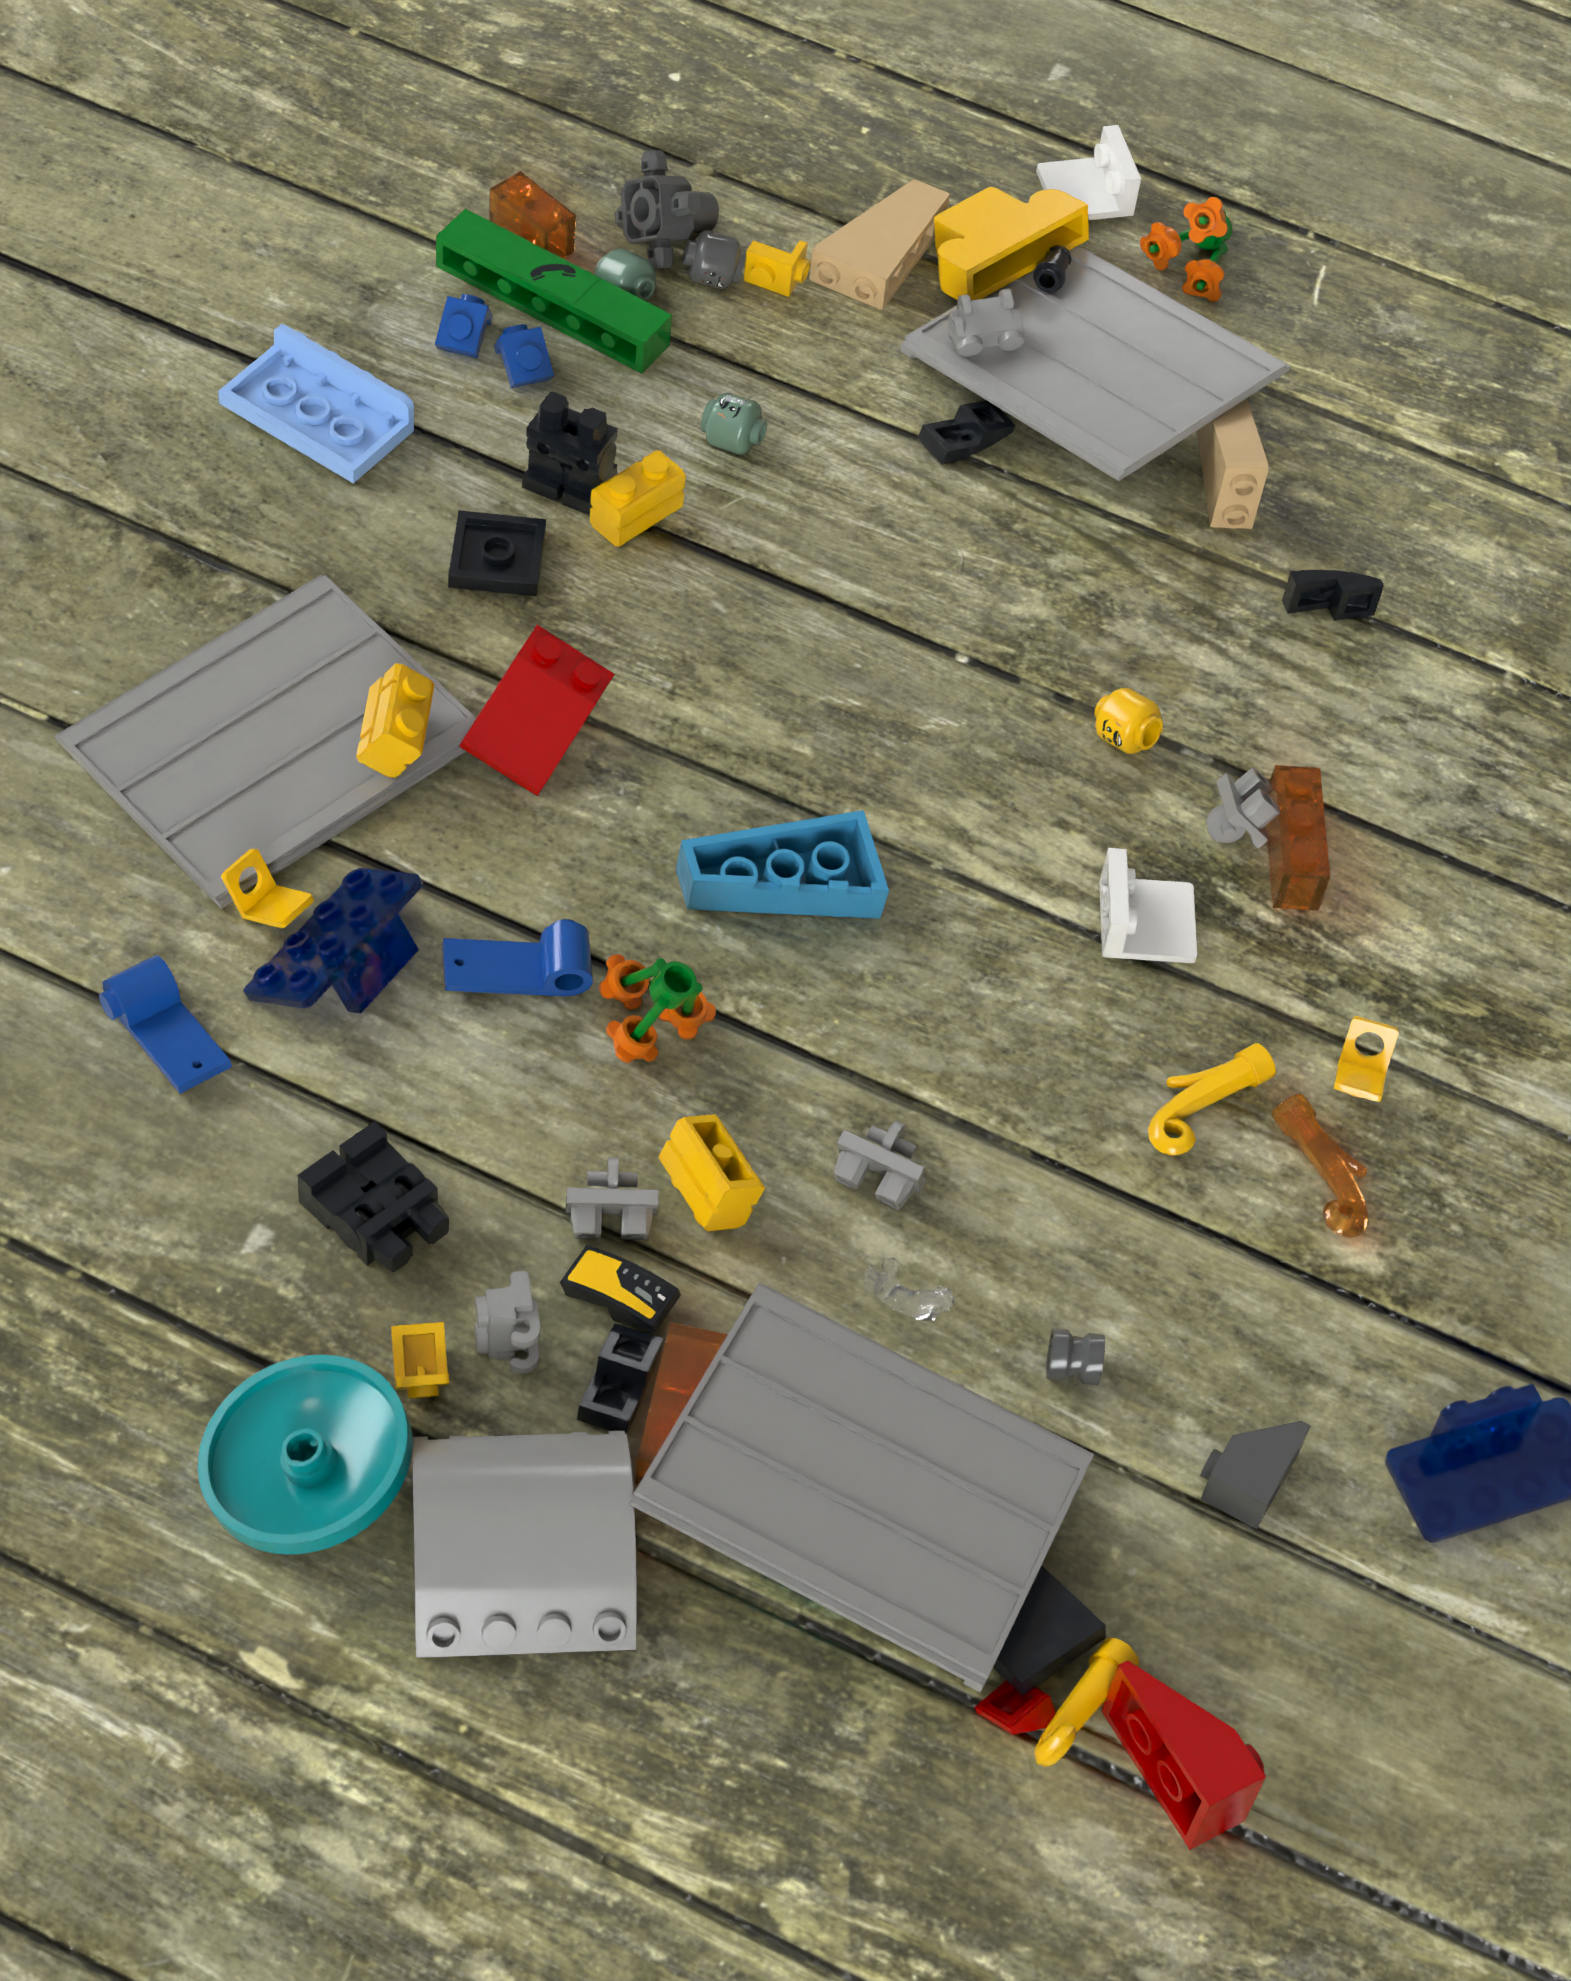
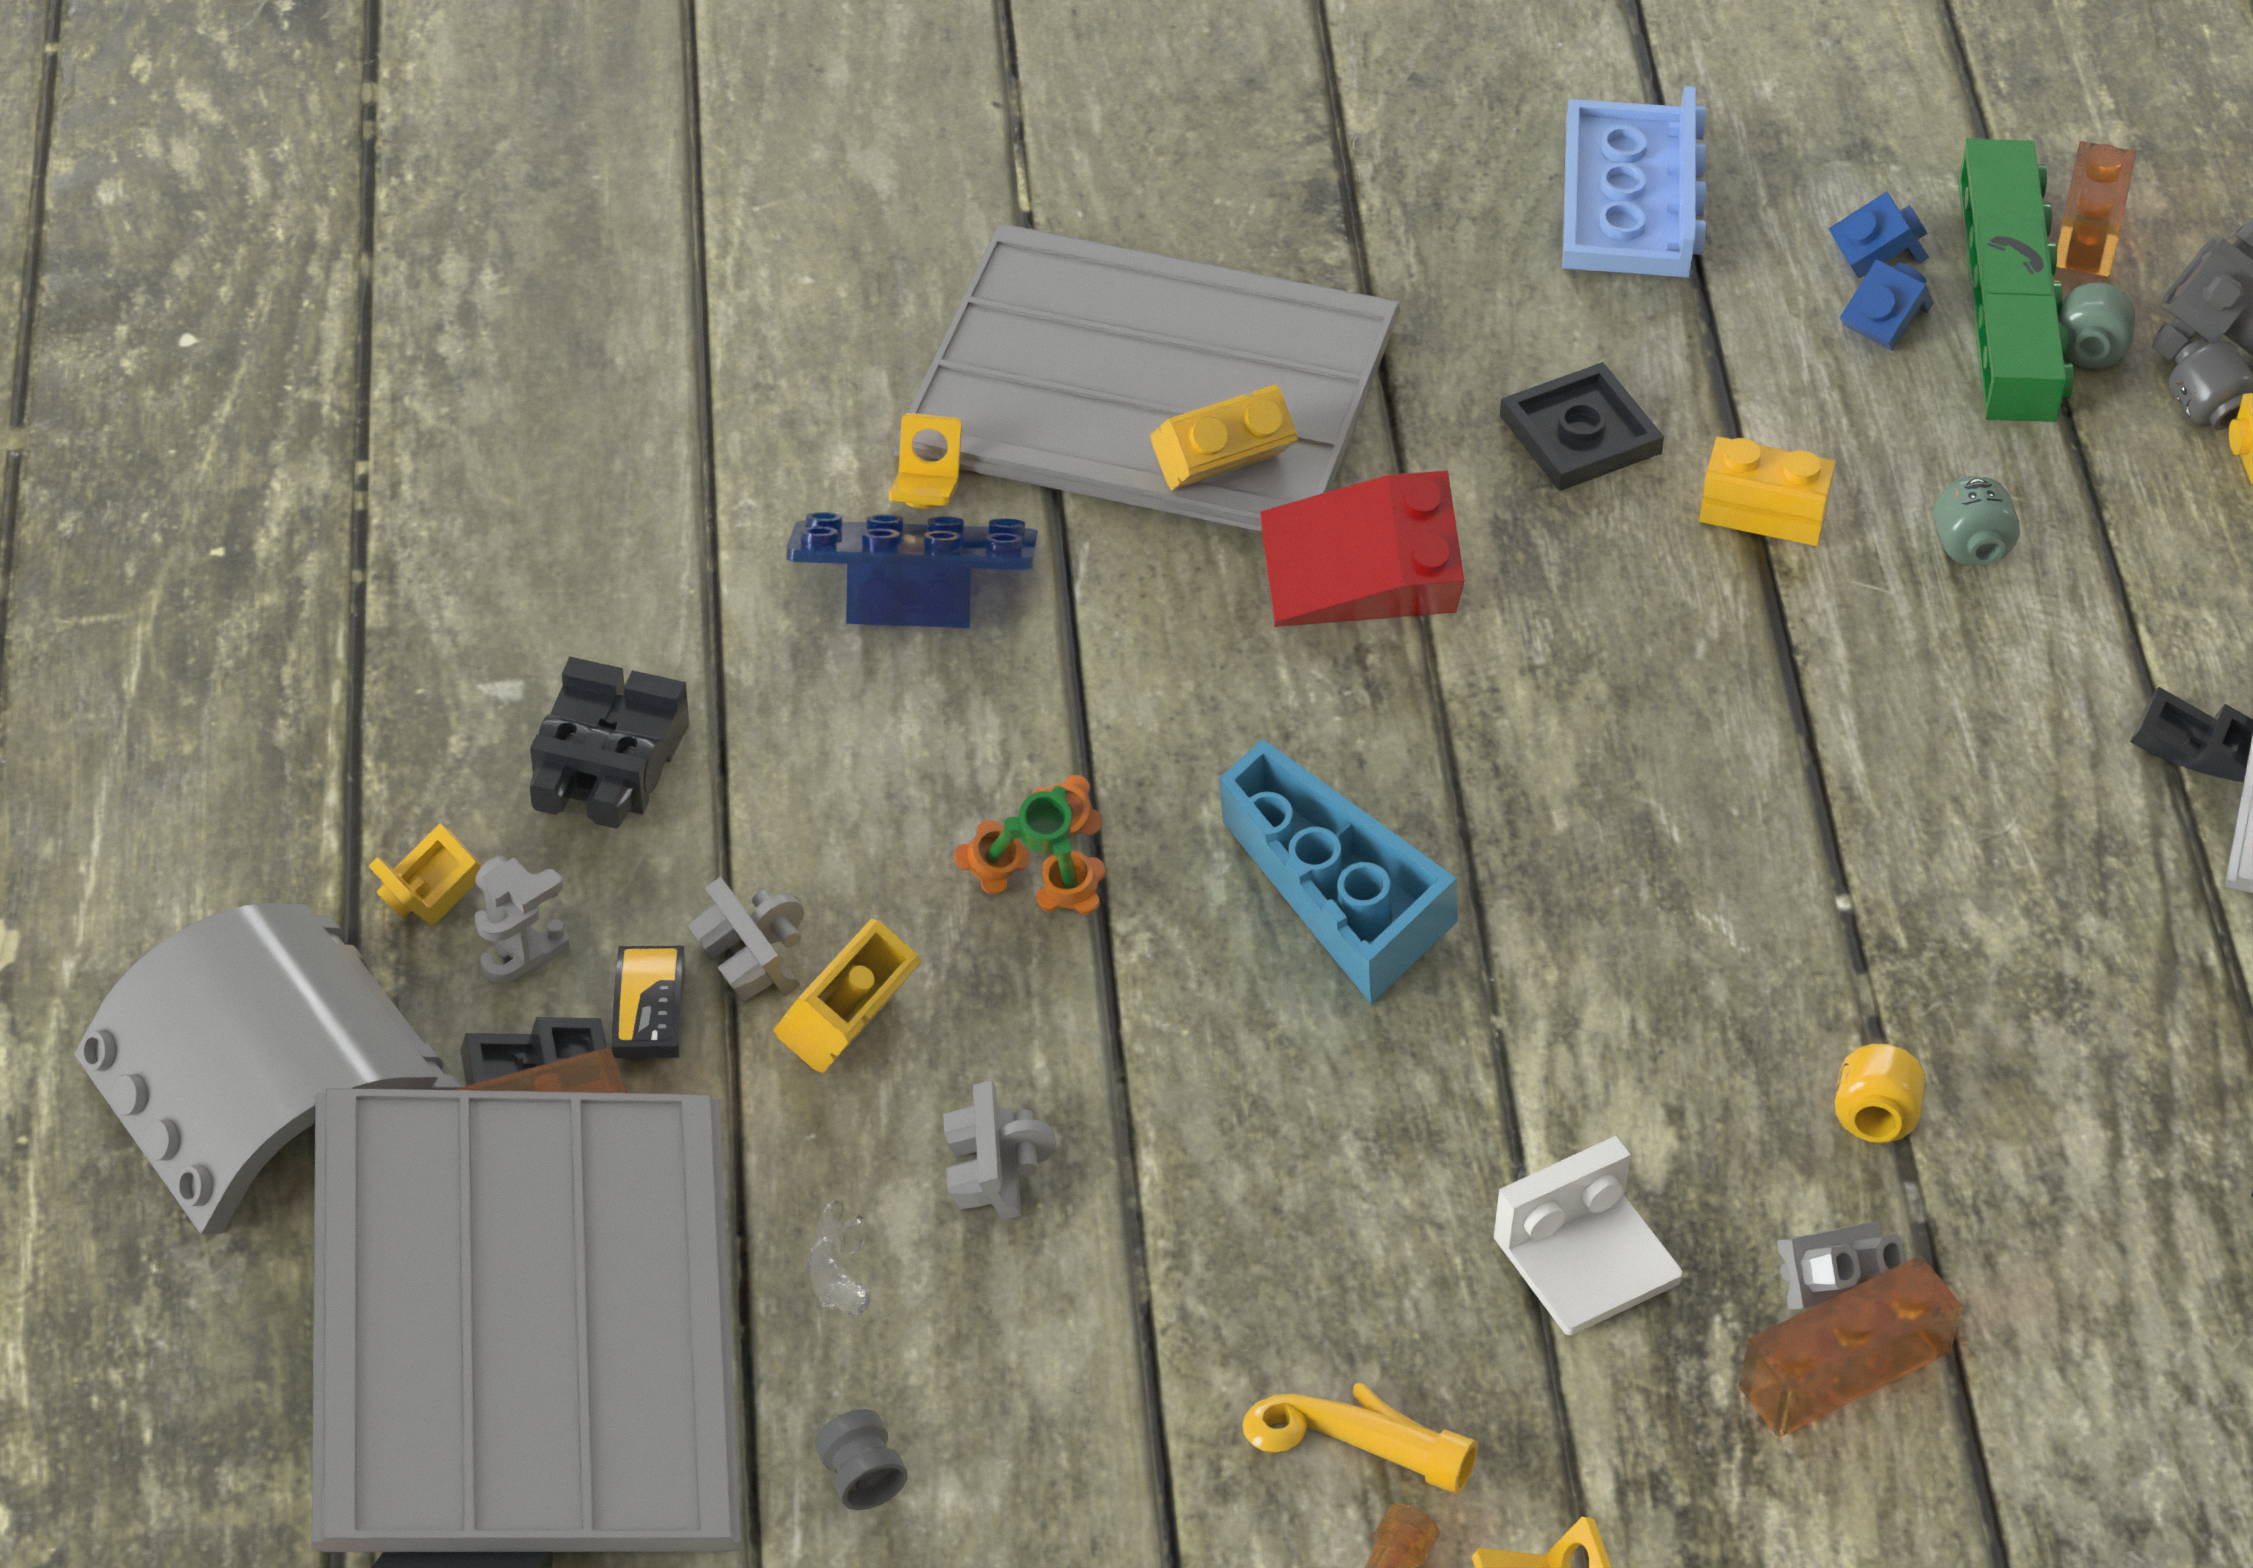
camera: 65 degrees right, 5 degrees down
blue door [99,955,232,1094] -> none
teal dish [197,1354,413,1555] -> none
blue door [442,919,593,996] -> none
black hips [522,391,618,516] -> none

